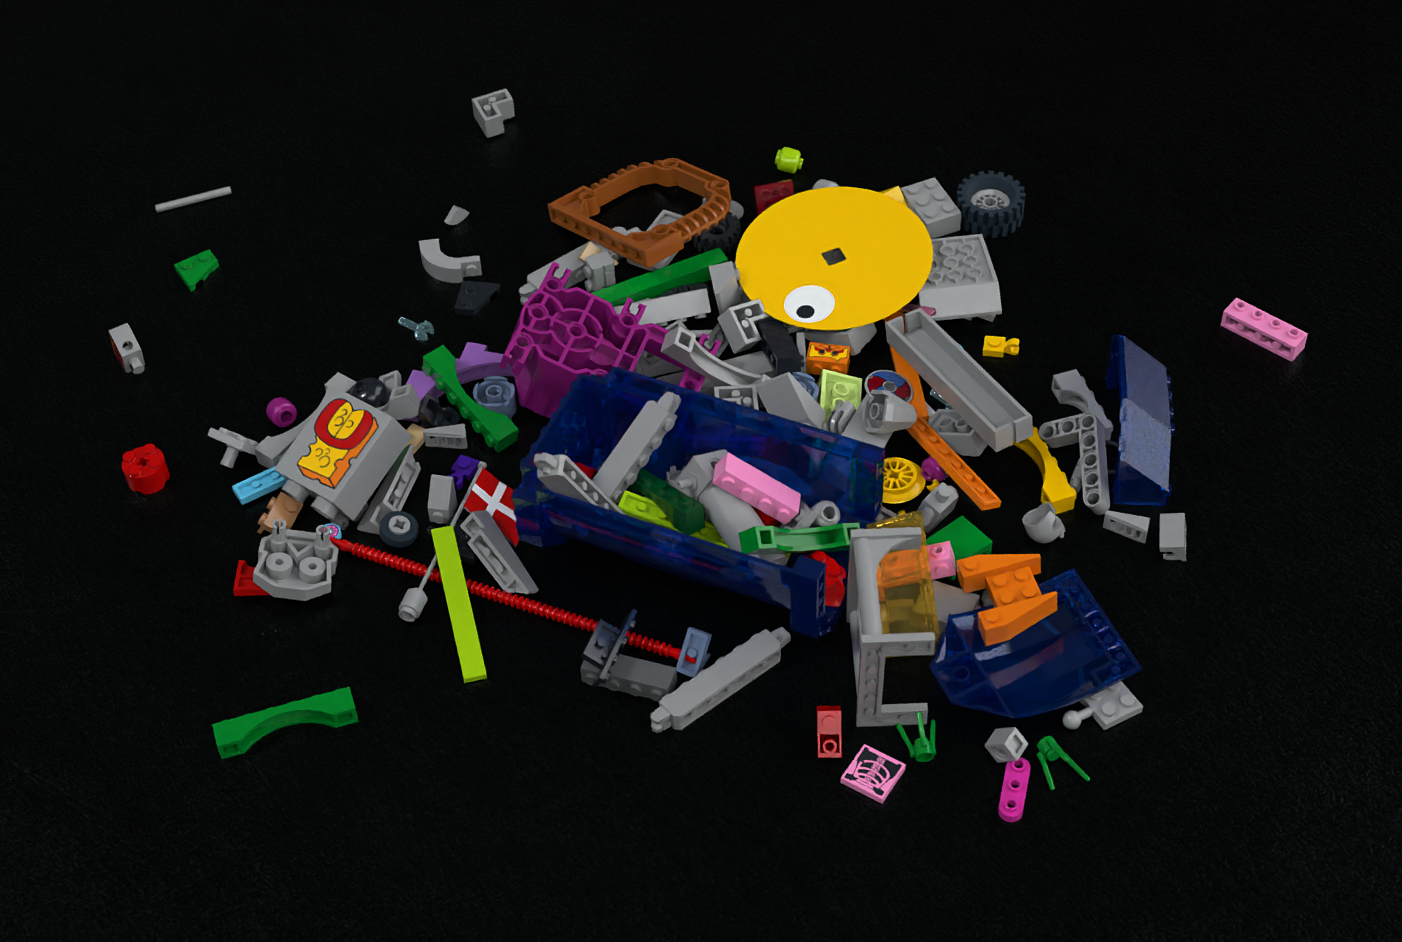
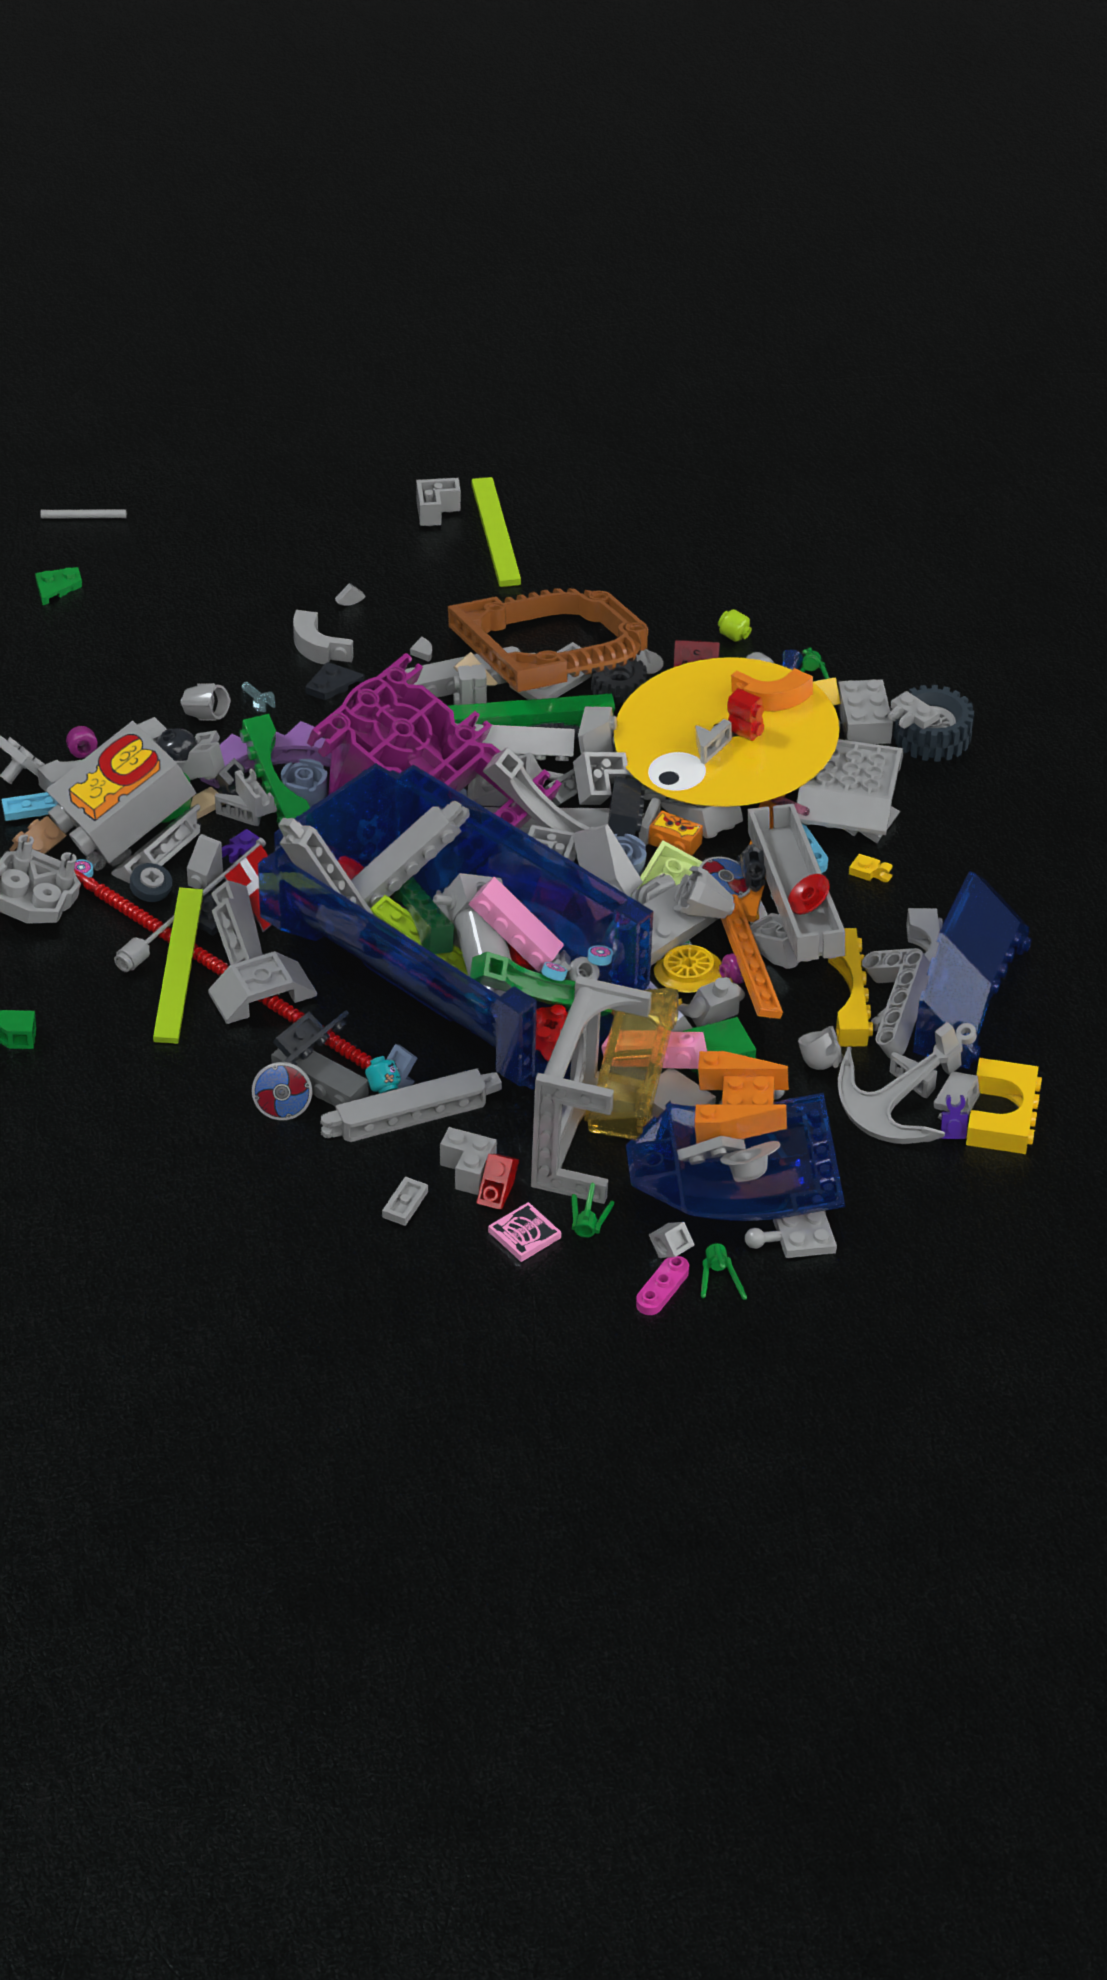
camera: 15 degrees right, 5 degrees down
none -> light grey helmet [181,683,231,720]
none -> light grey slope [208,951,317,1024]
none -> light grey hinge [235,768,277,818]
none -> shield [252,1062,312,1120]
none -> teal head [365,1056,401,1094]
none -> light grey plate [382,1177,428,1226]
none -> light grey tile [410,637,432,662]
none -> light grey brick [440,1127,497,1195]
none -> lime tile [472,477,521,587]
none -> medium azure tile [541,962,568,981]
none -> medium azure tile [588,946,613,966]
none -> light grey wing [677,1136,746,1165]
none -> light grey slope [695,719,732,764]
none -> light grey piece [720,1141,781,1182]
none -> red brick [727,688,765,741]
none -> orange arch [731,668,813,711]
none -> black rock [737,844,766,892]
none -> clear blue cone [782,650,803,670]
none -> red dish [788,874,830,915]
none -> green plant [800,648,829,679]
none -> light grey piece [838,1022,977,1144]
none -> light grey hinge [888,691,940,729]
none -> dark purple plate [941,1095,968,1139]
none -> yellow arch [966,1058,1042,1154]

